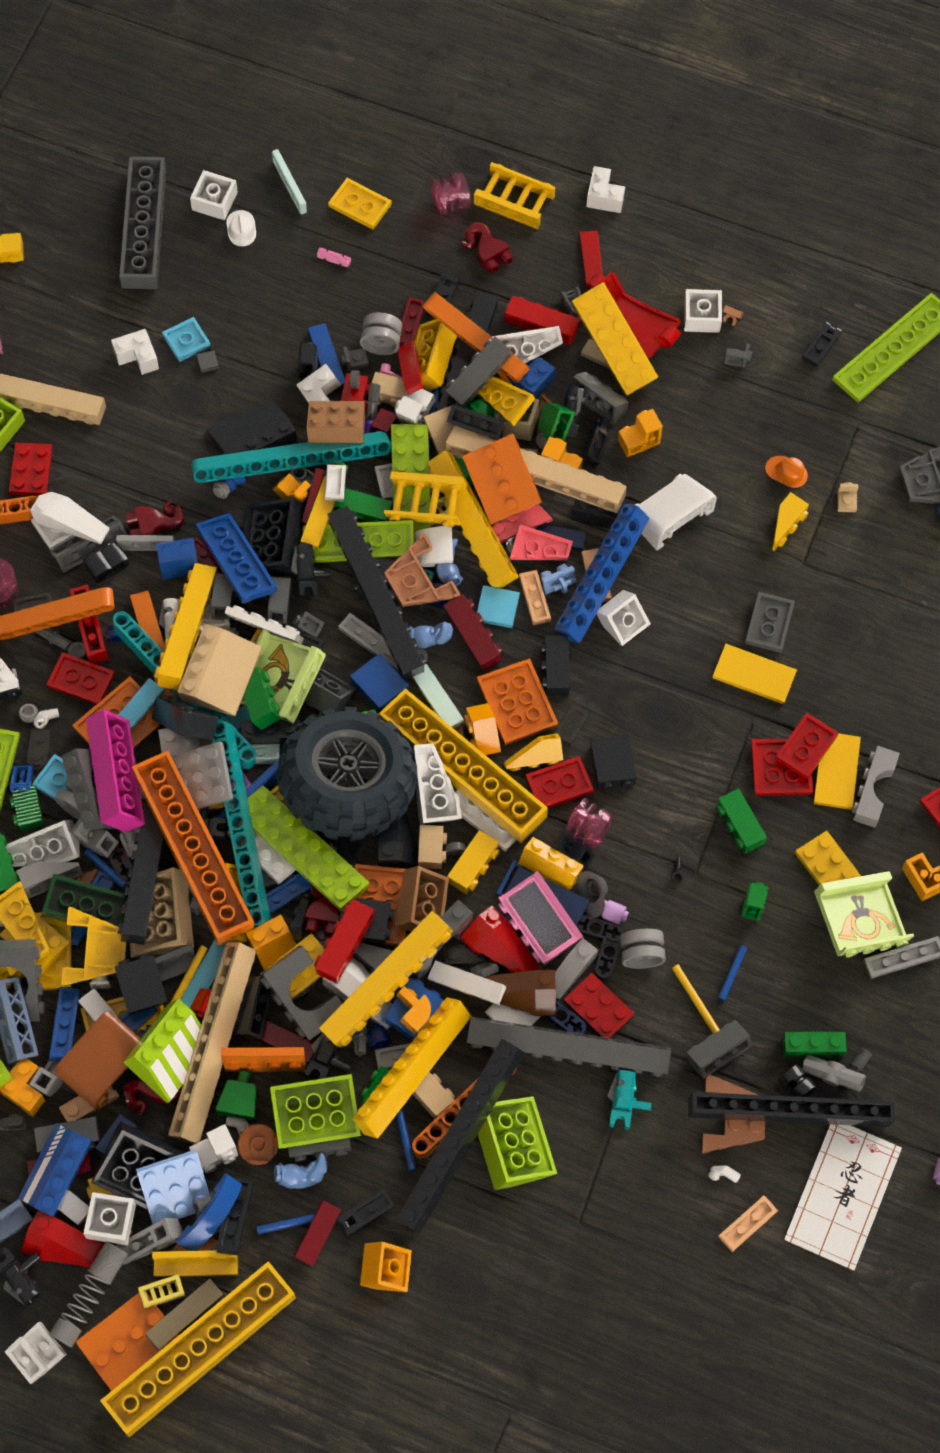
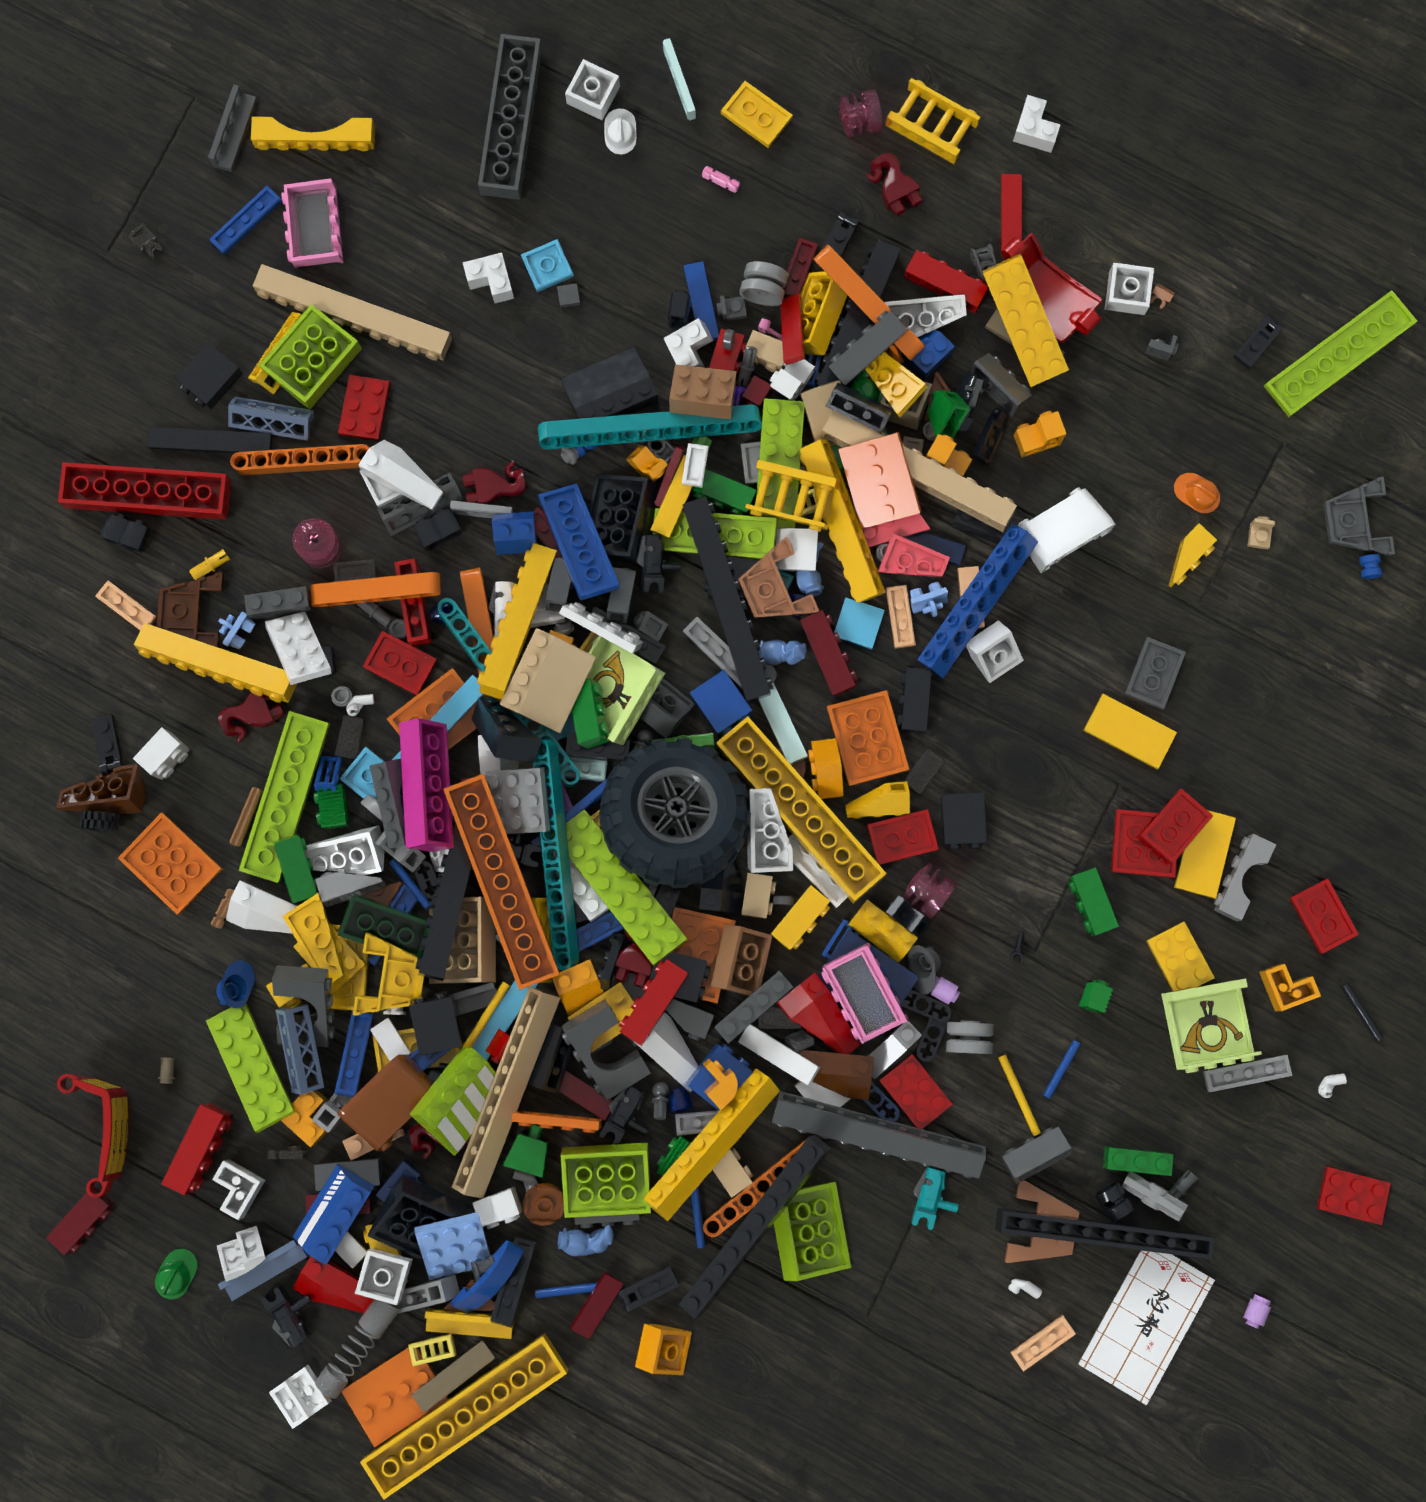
camera: 10 degrees right, 15 degrees up
yellow brick [319,911,453,1048] -> none

